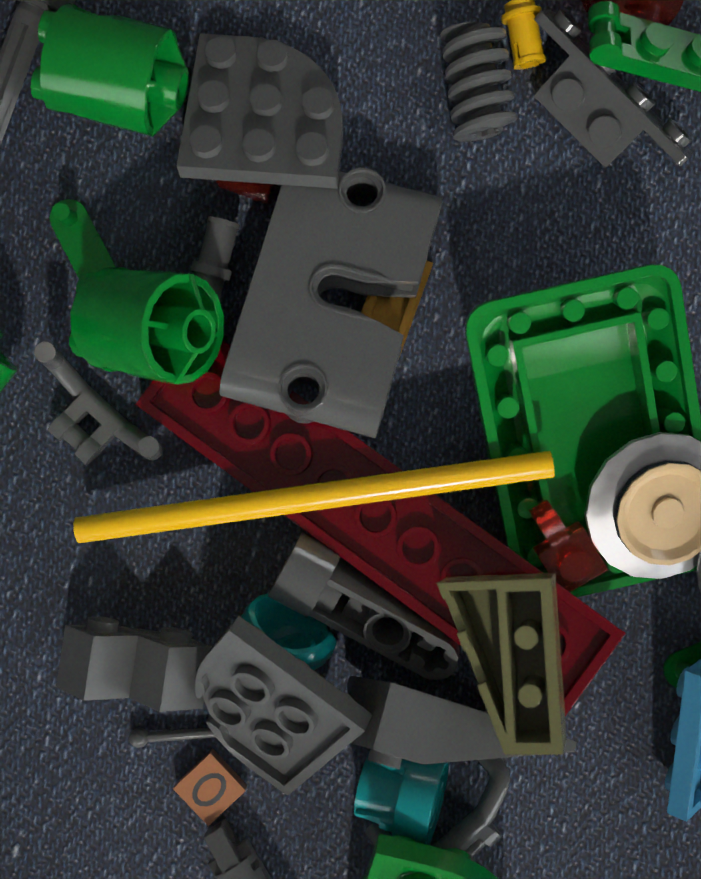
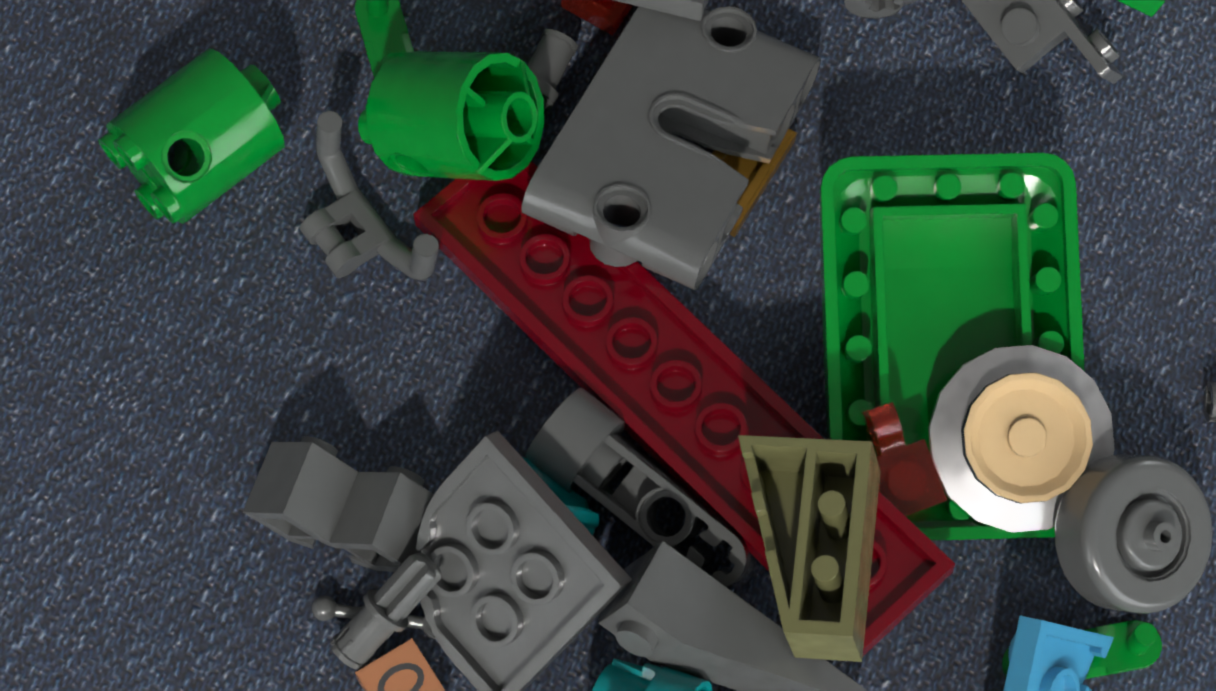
camera: 10 degrees right, 20 degrees down
yellow piece [73,451,555,543] -> none
none -> dark grey axle [330,552,442,670]

